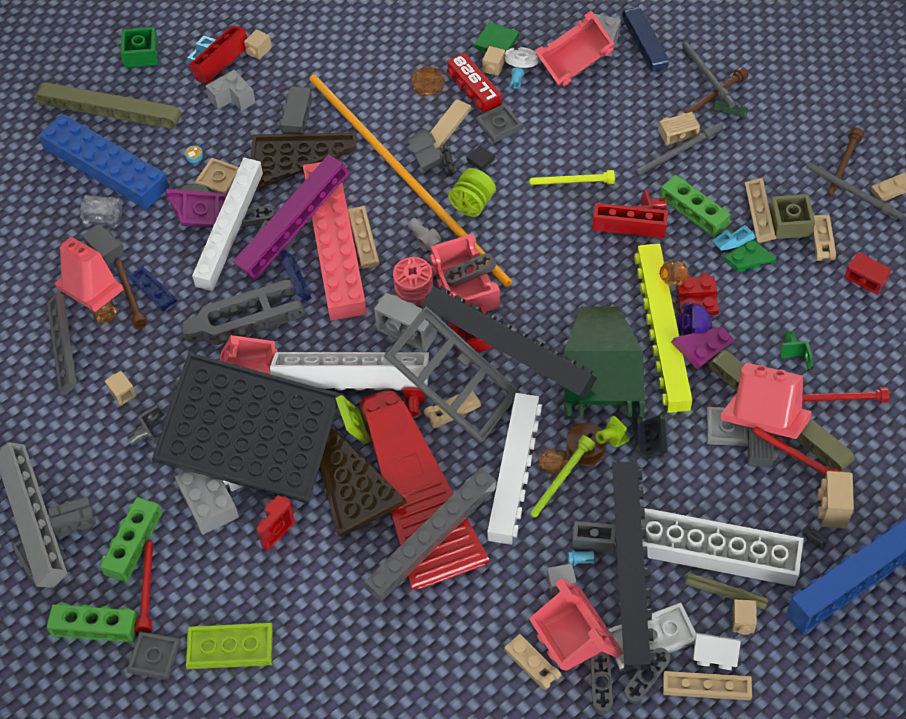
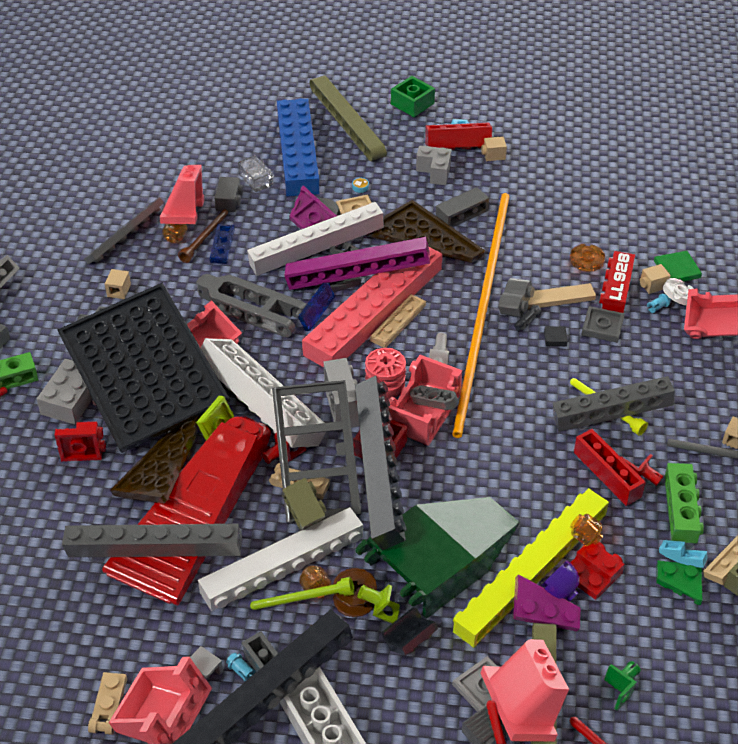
camera: 45 degrees right, 10 degrees down
lime wheel [448,168,496,217] -> none
none -> olive brick [282,478,327,531]
none -> dark grey brick [553,376,675,432]

